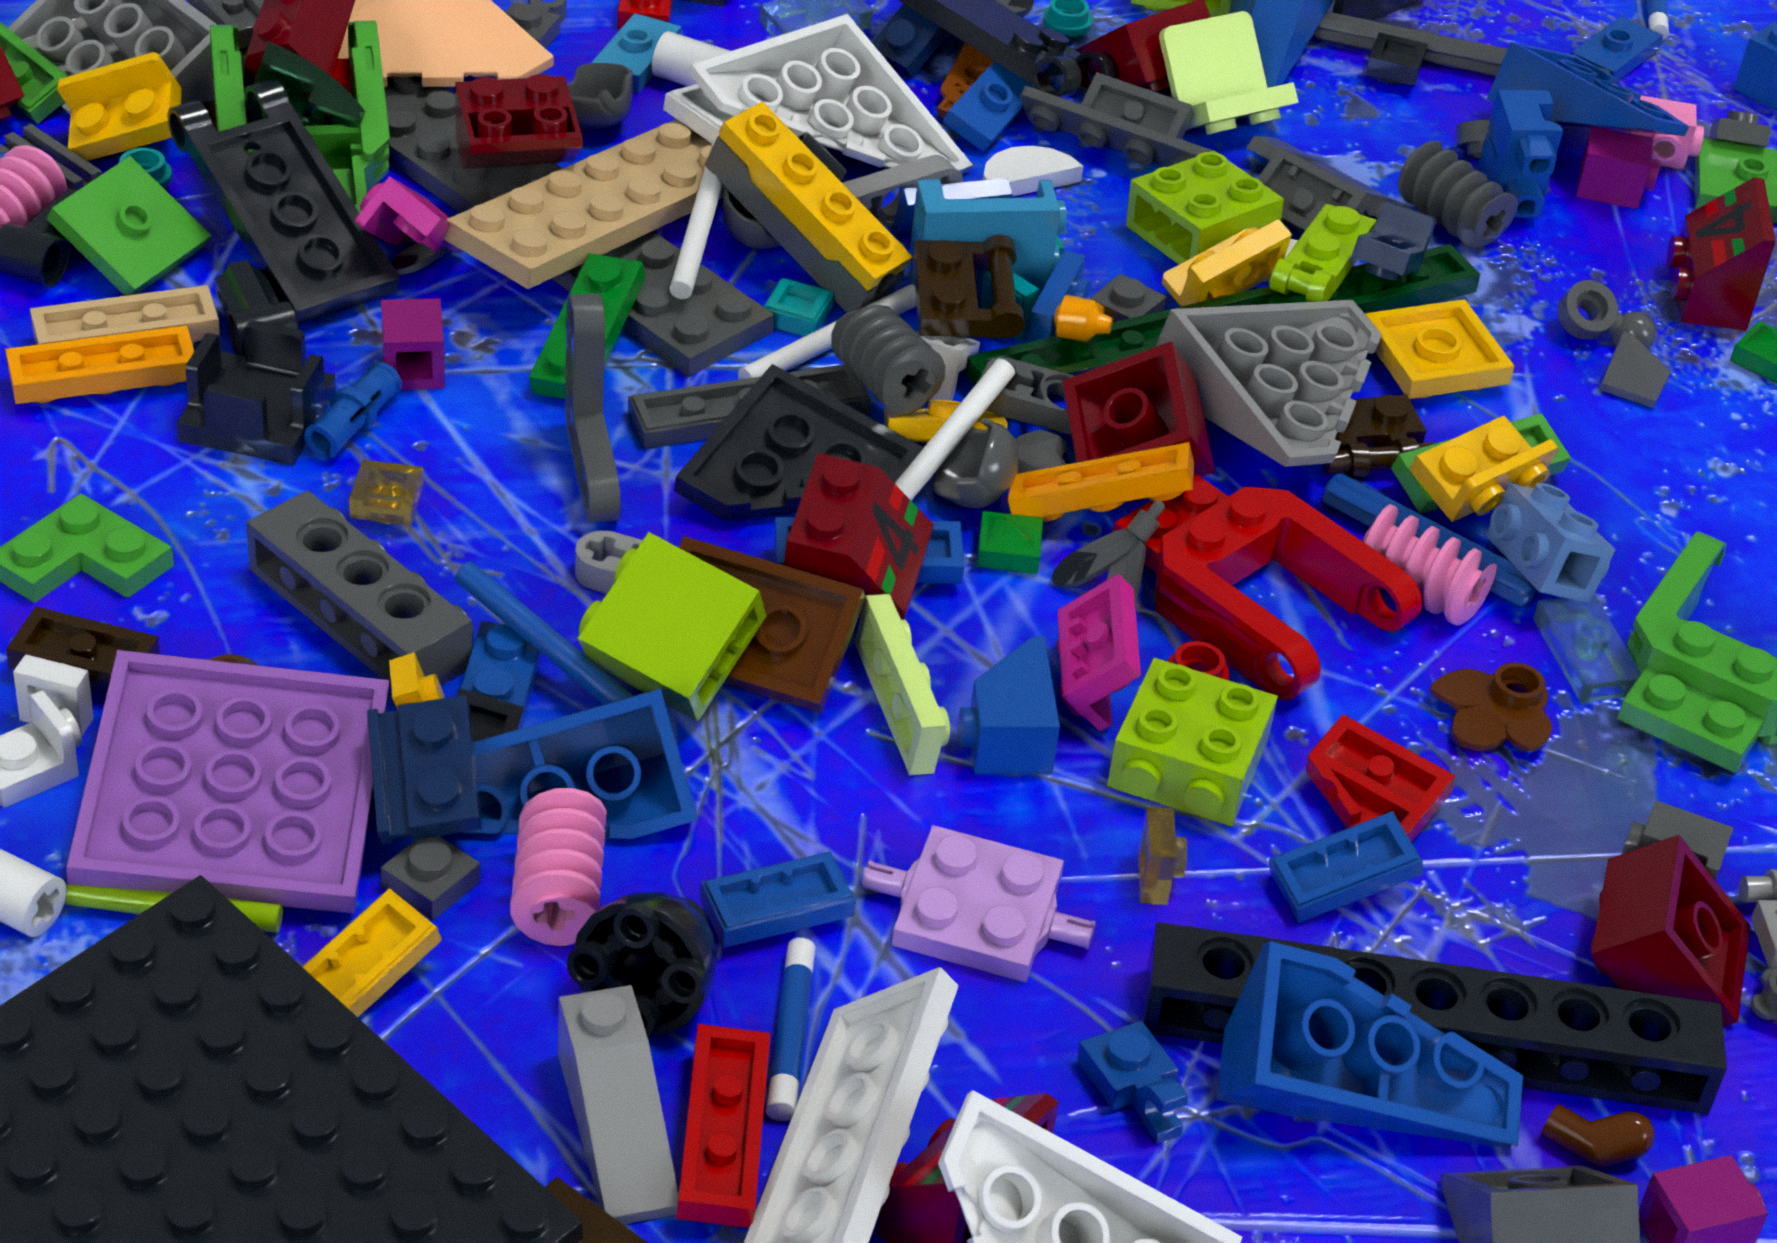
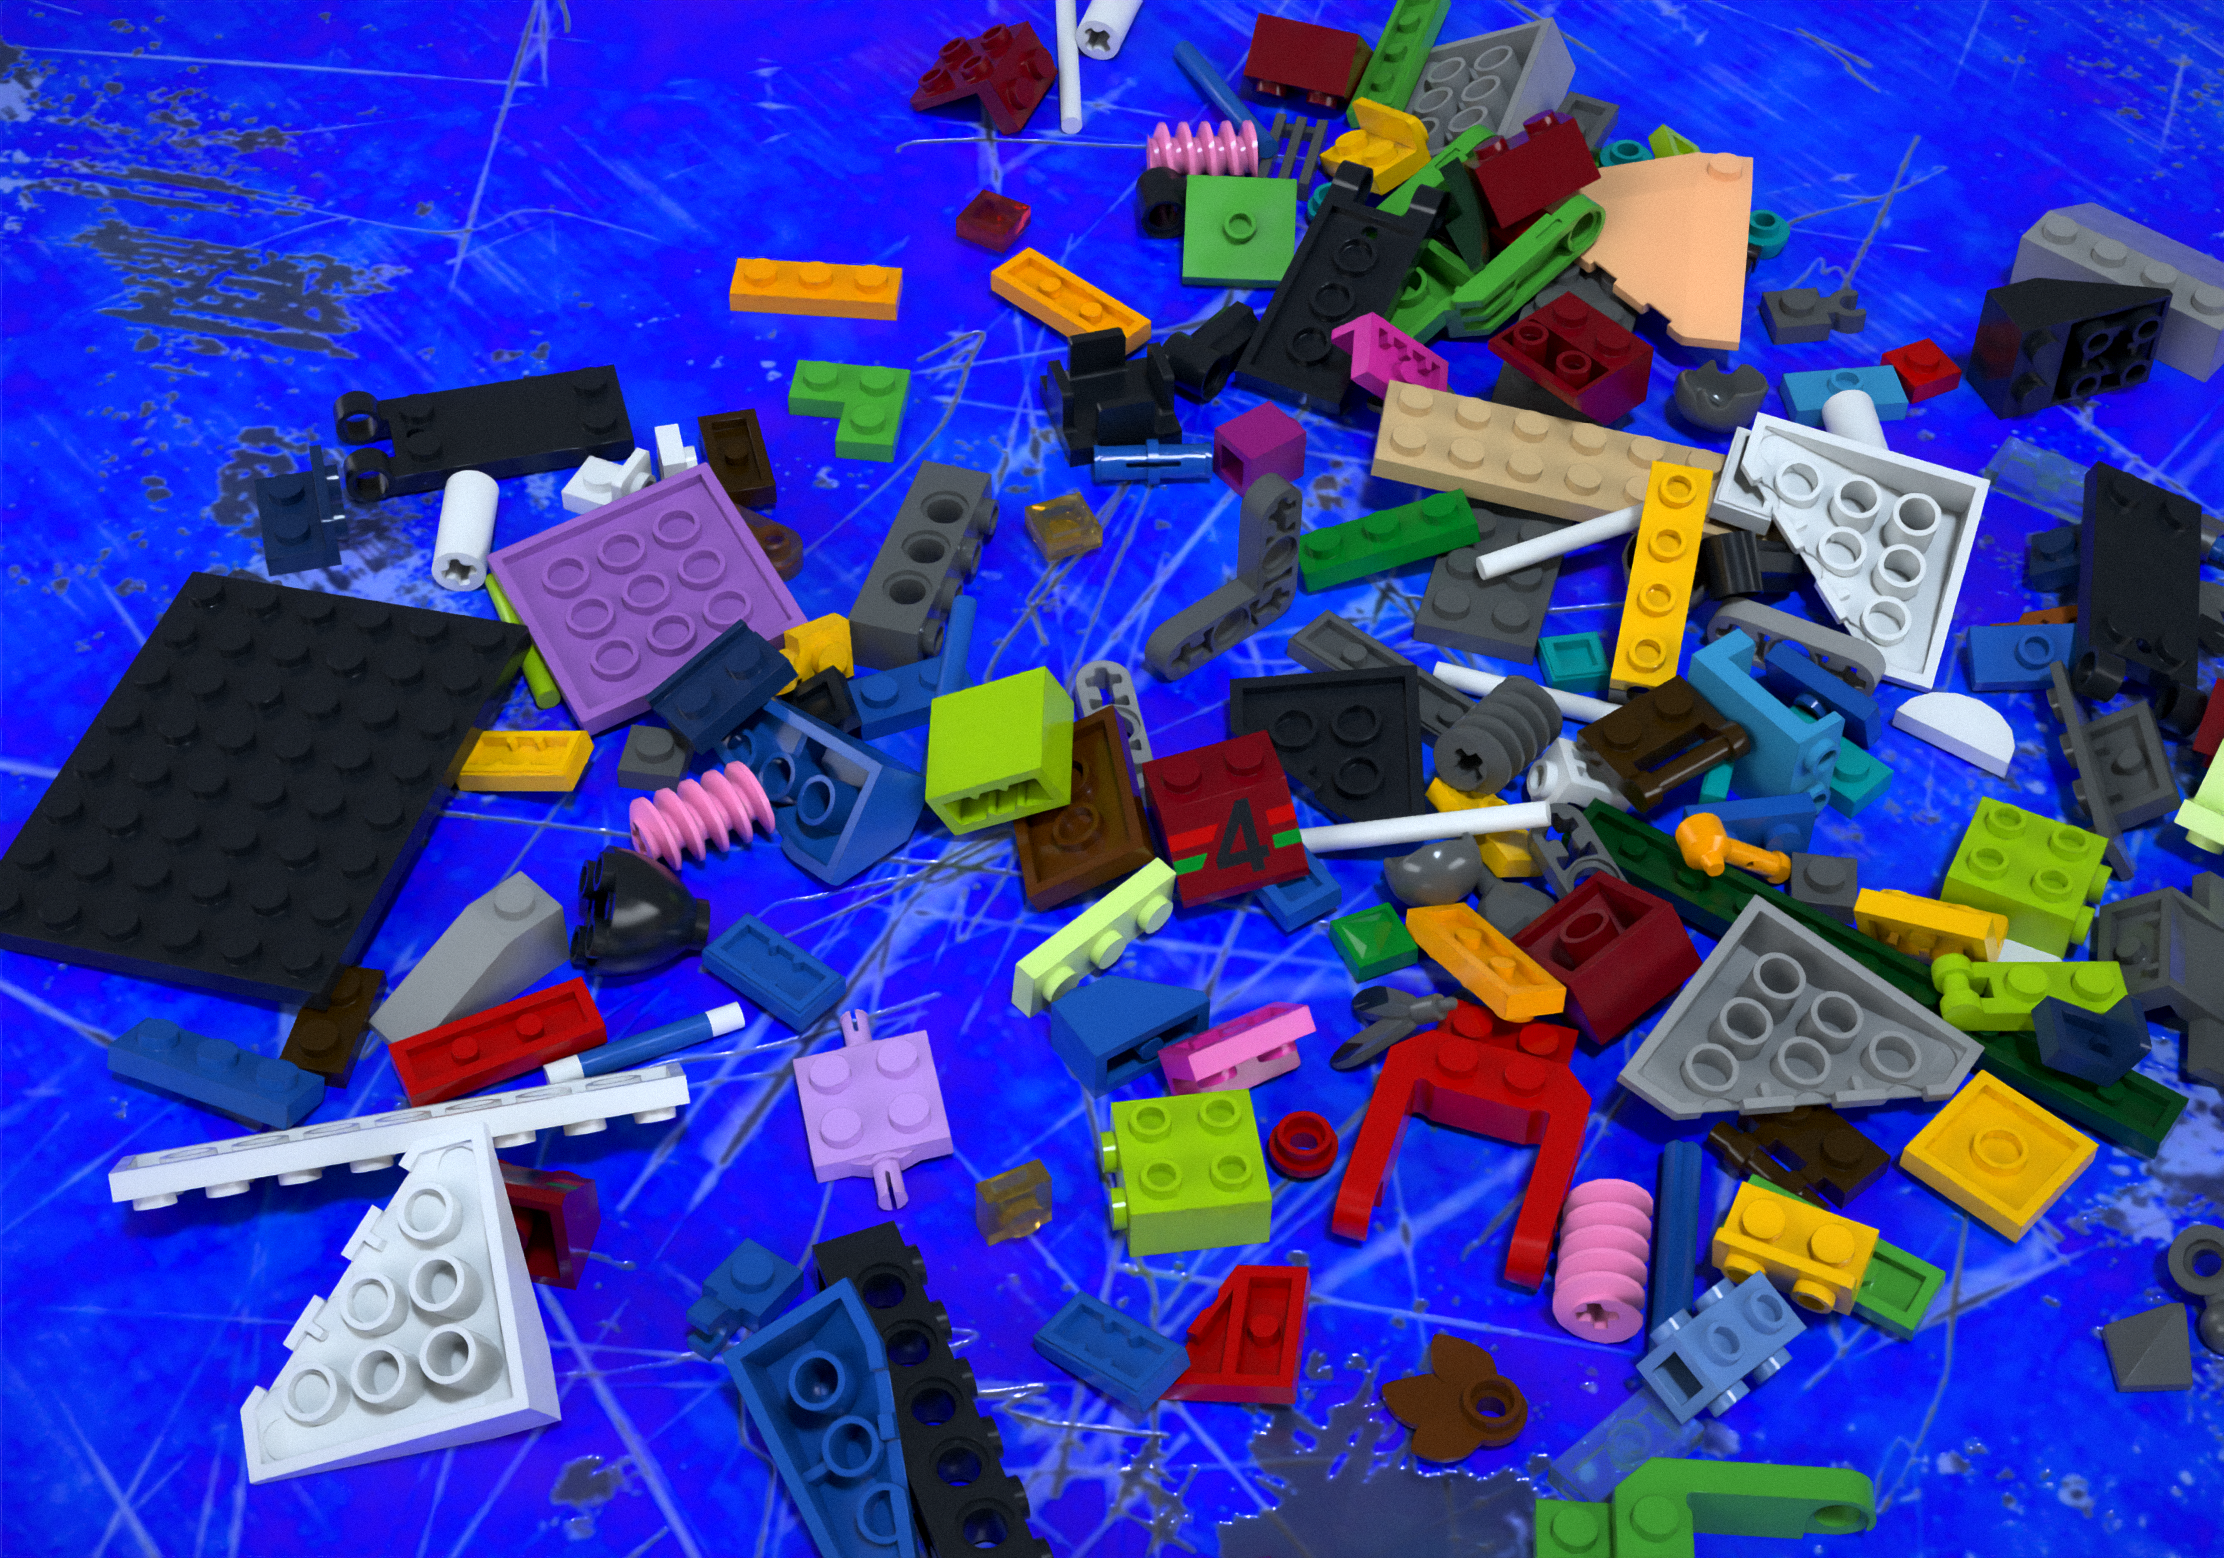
camera: 65 degrees right, 5 degrees up
tan plate [30,285,220,345] -> none

